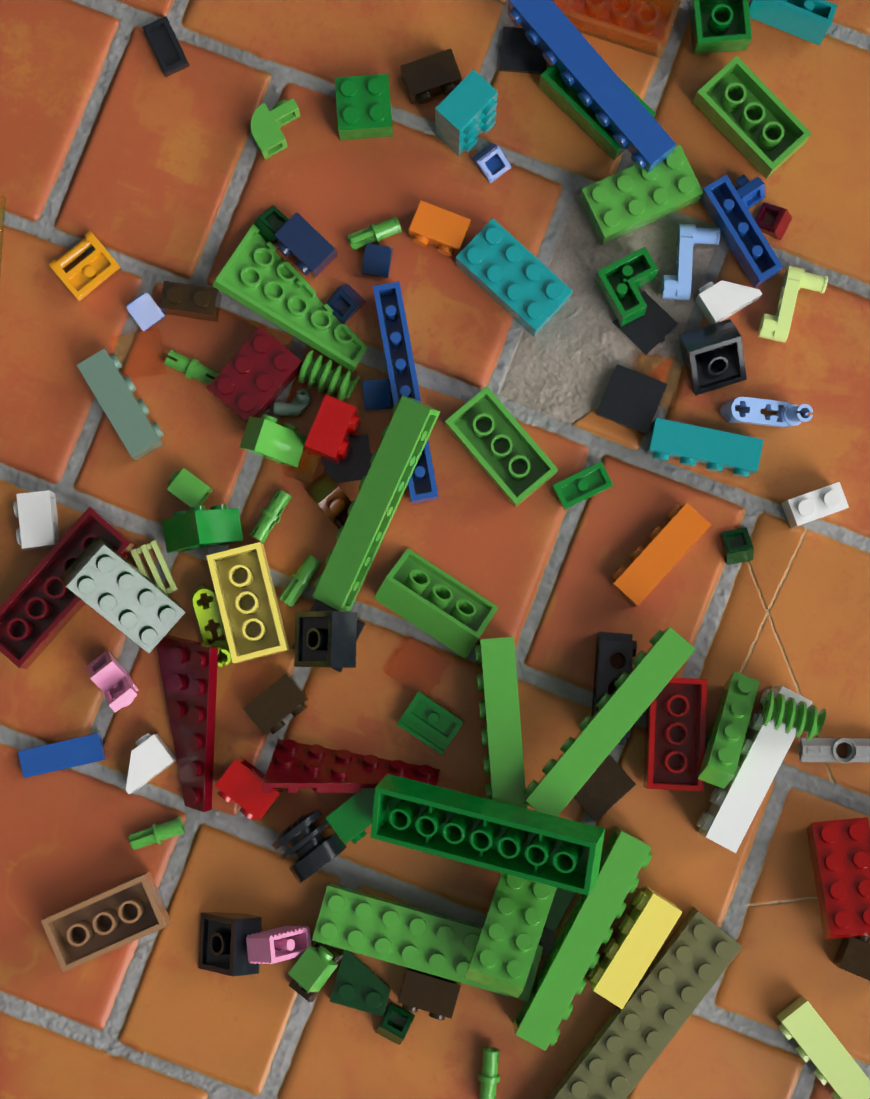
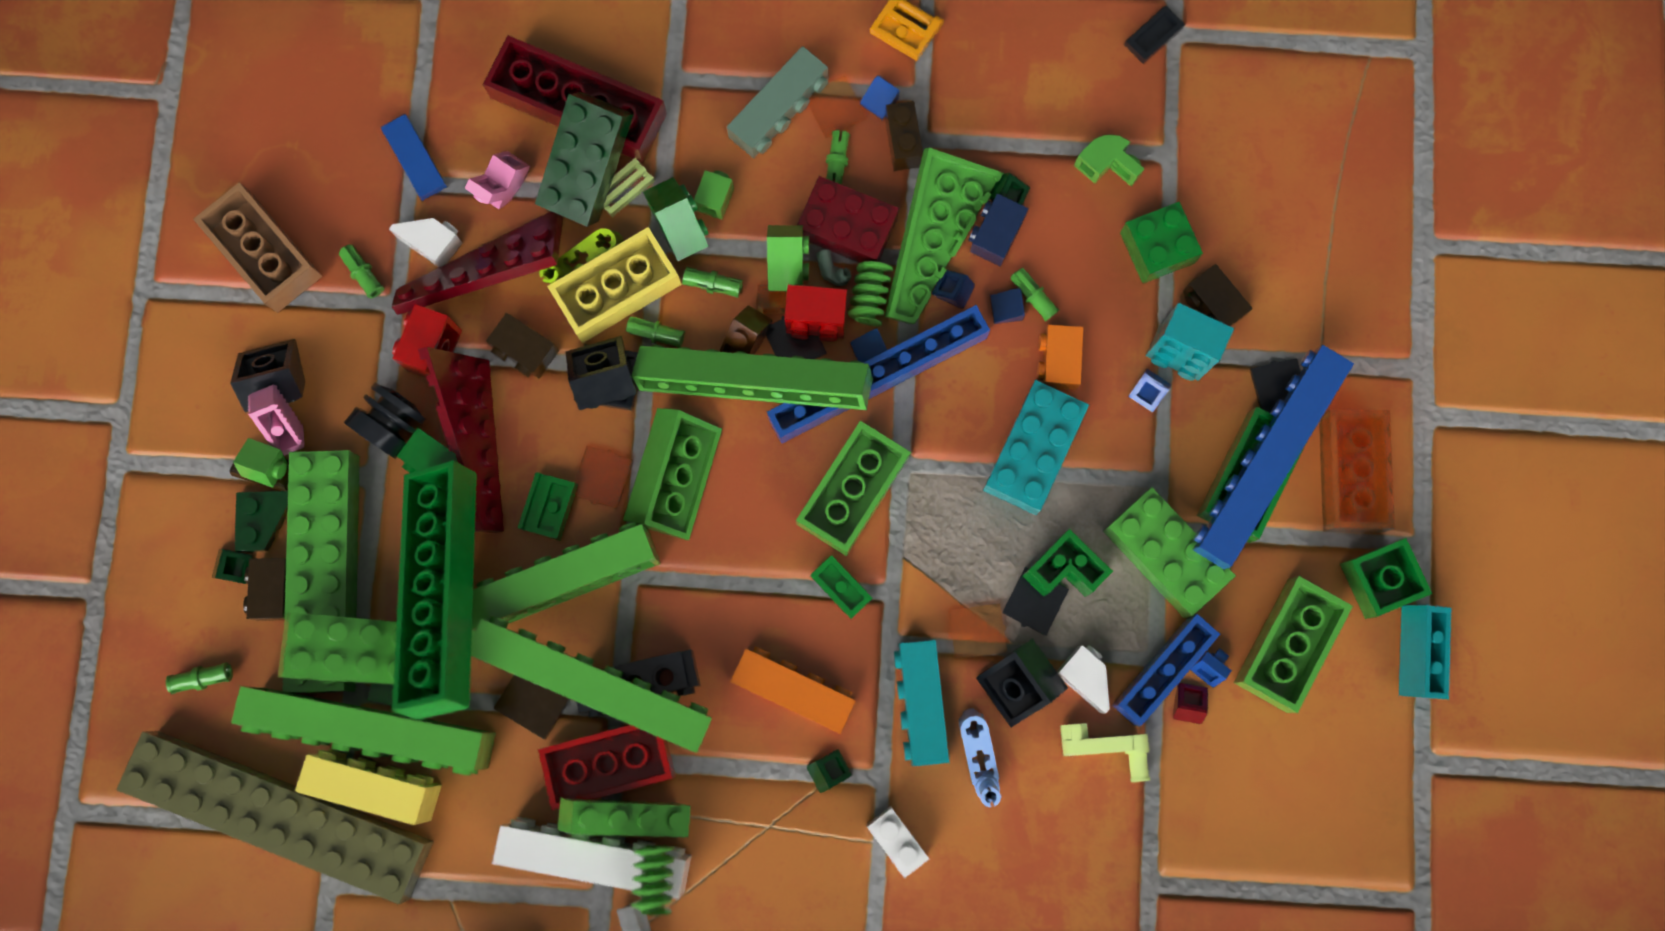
camera: 70 degrees right, 5 degrees down
white brick [13,490,60,550] -> none
black tile [596,364,667,435] -> none
light blue beam [661,224,720,300] -> none

